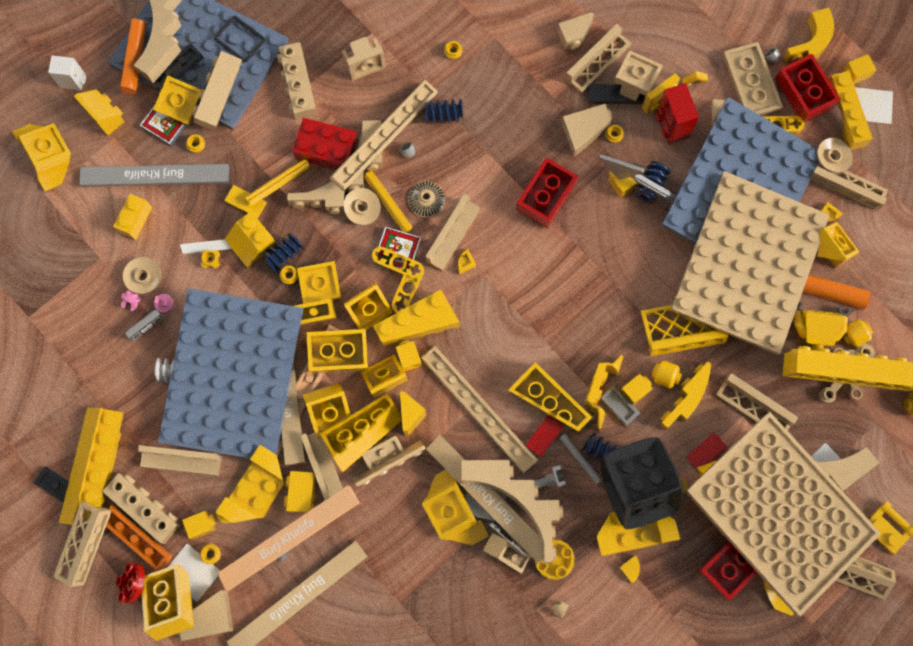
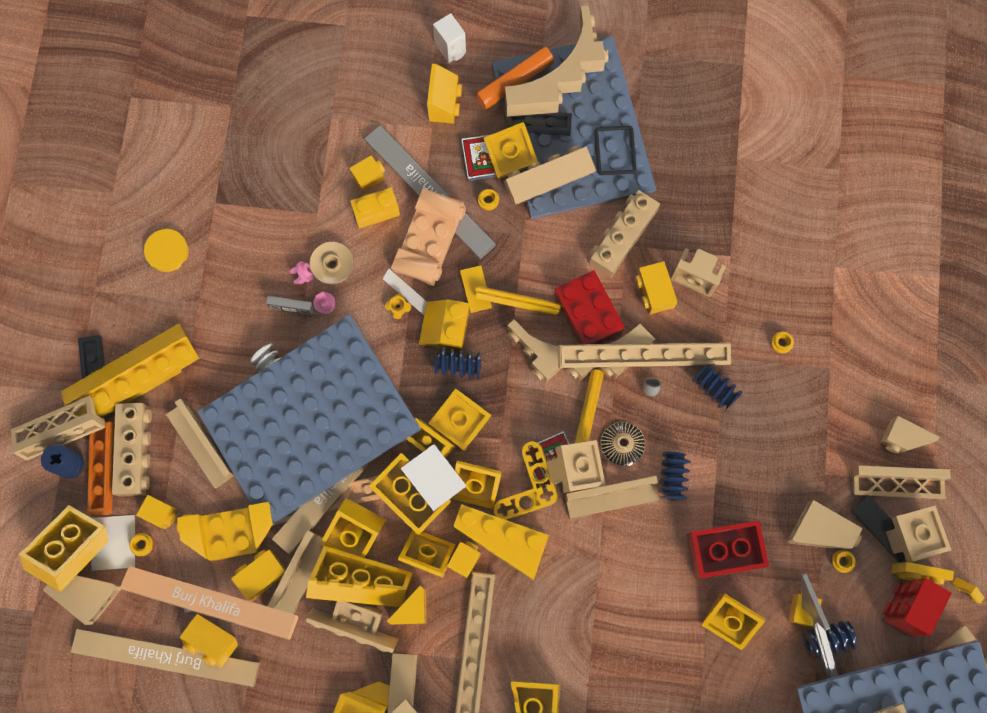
camera: 45 degrees right, 0 degrees up
yellow piece [12,123,71,192] -> none
red tile [116,562,145,605] -> none
yellow plate [279,266,299,285] -> none
tan dish [343,188,381,225] -> none
yellow tile [457,249,476,275] -> none
none -> dark blue piece [41,444,84,479]
none -> yellow tile [144,229,189,272]
none -> yellow brick [180,614,238,668]
none -> yellow brick [349,155,385,193]
none -> light nougat piece [391,188,466,286]
none -> white sticker [401,444,466,511]
none -> tan panel [547,440,606,493]
none -> yellow brick [635,261,677,315]
none -> dark blue piece [658,452,691,501]
none -> yellow slope [702,593,766,650]

